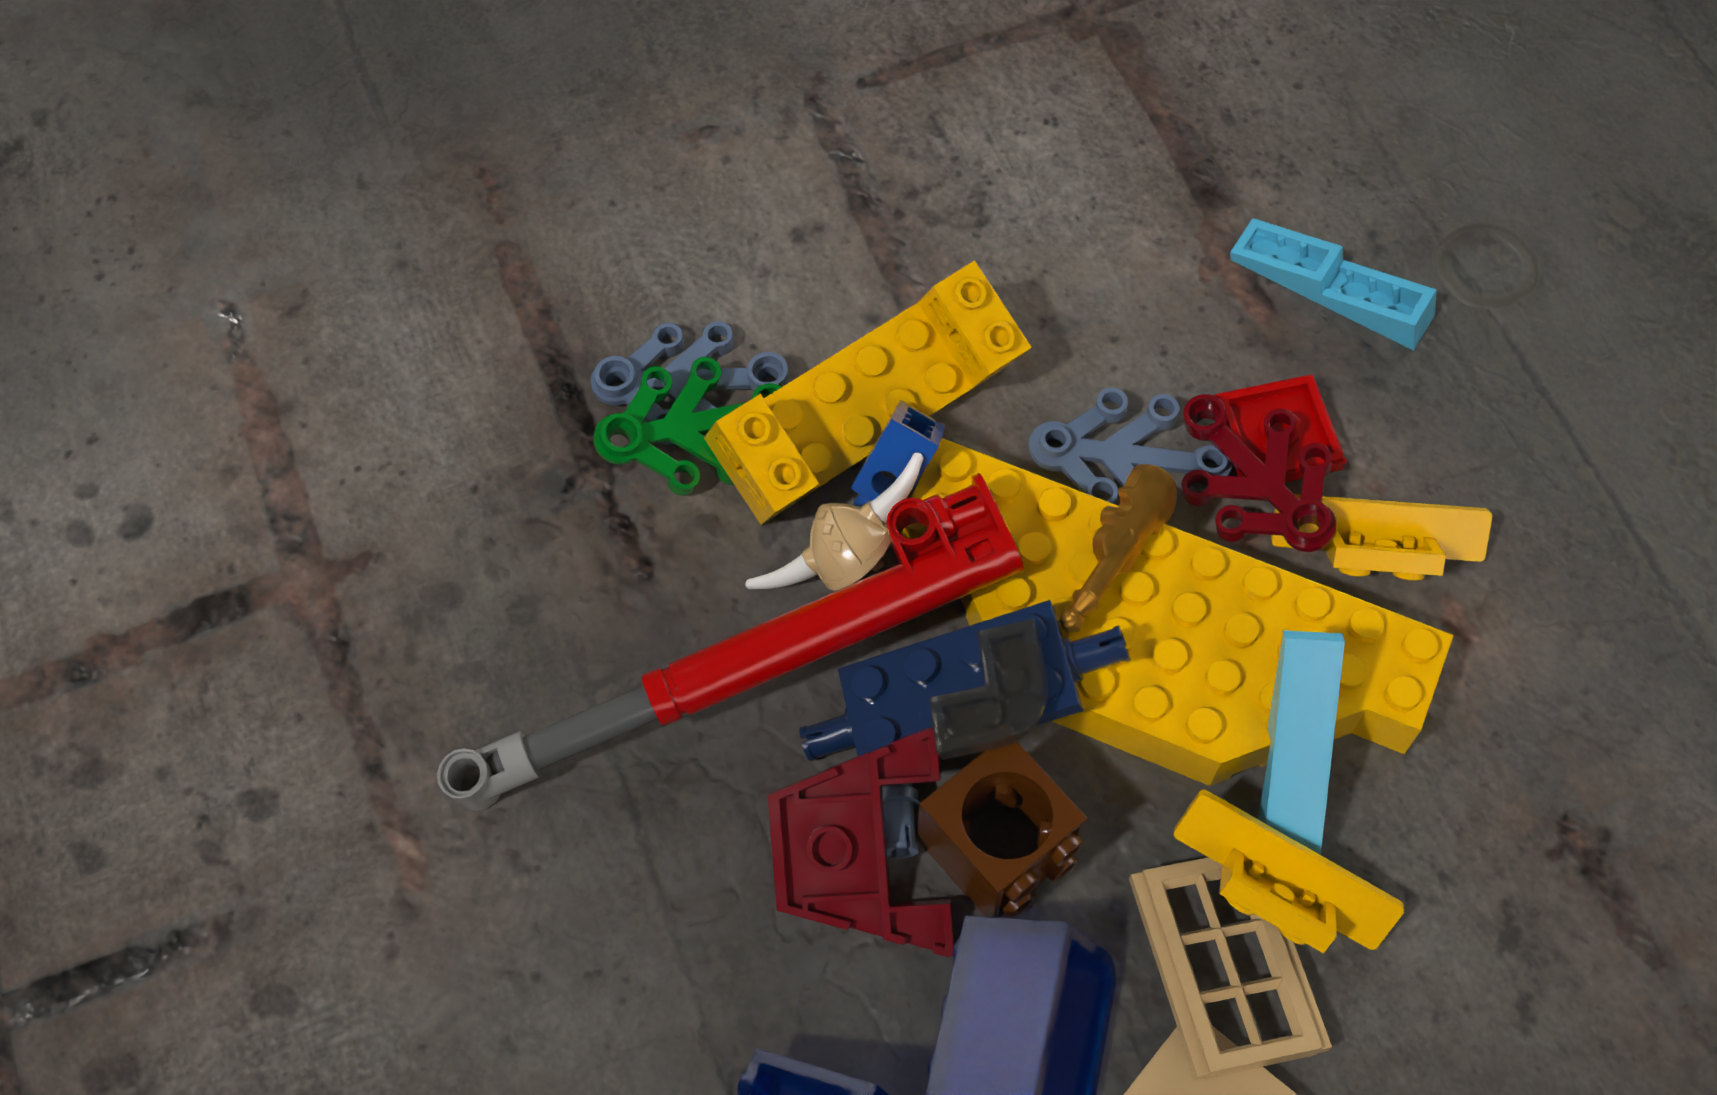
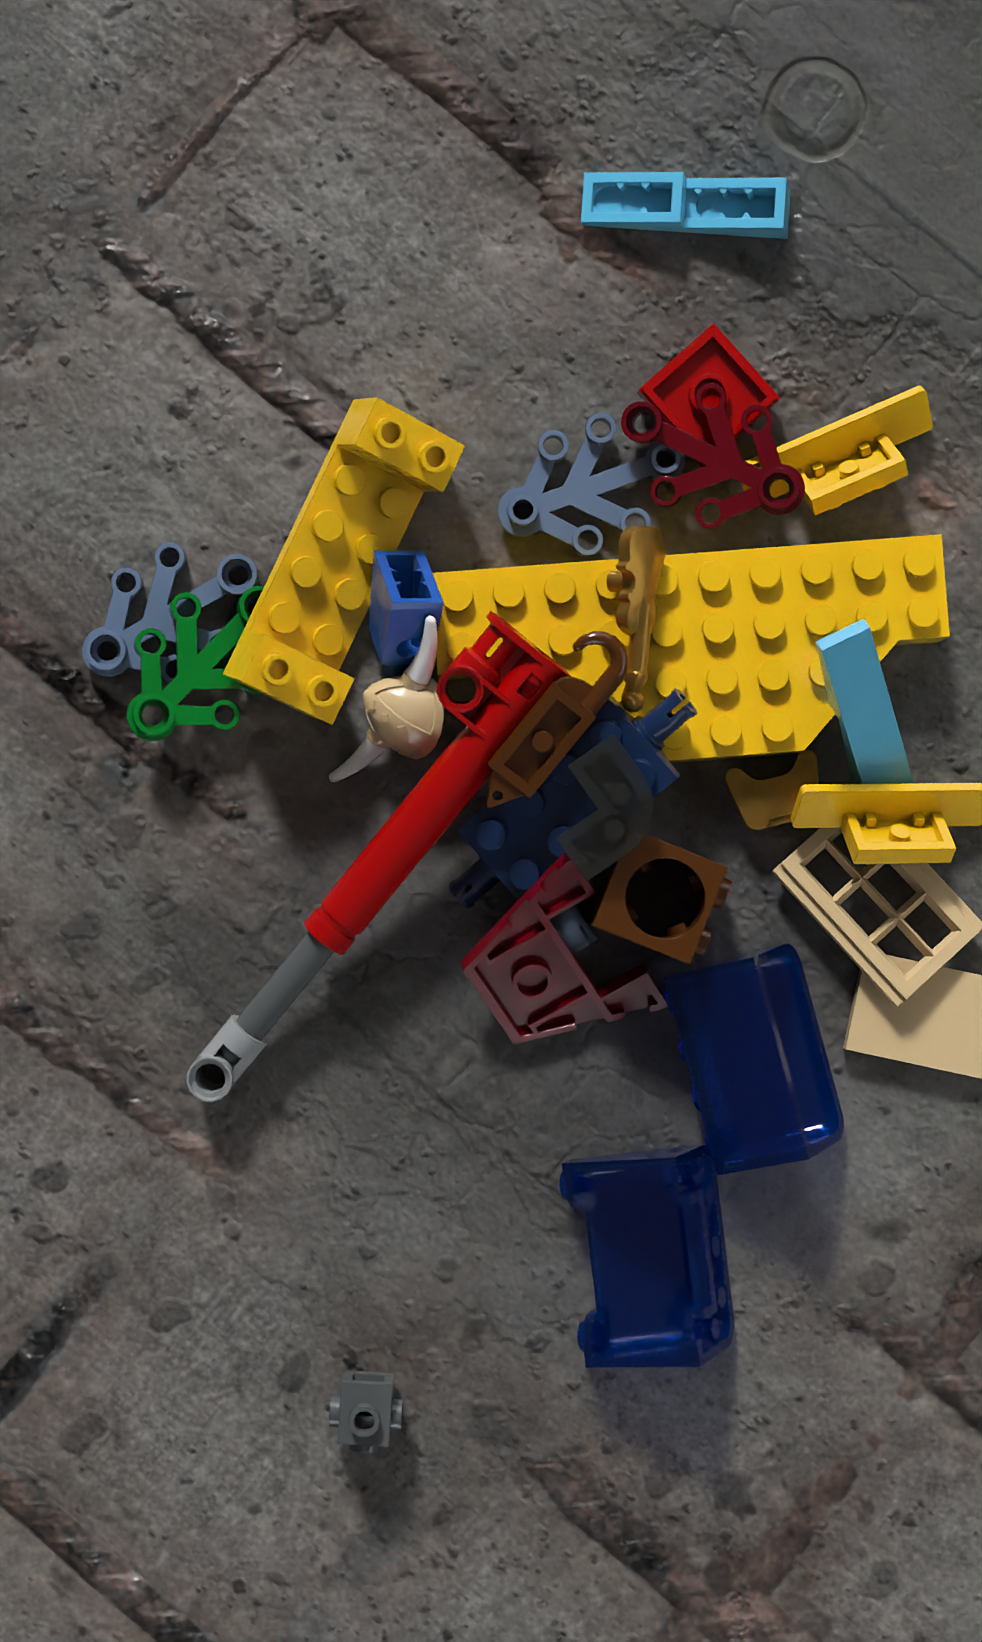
camera: 25 degrees left, 25 degrees up
none -> reddish brown plate [486,631,629,808]
none -> pearl gold piece [724,750,819,830]

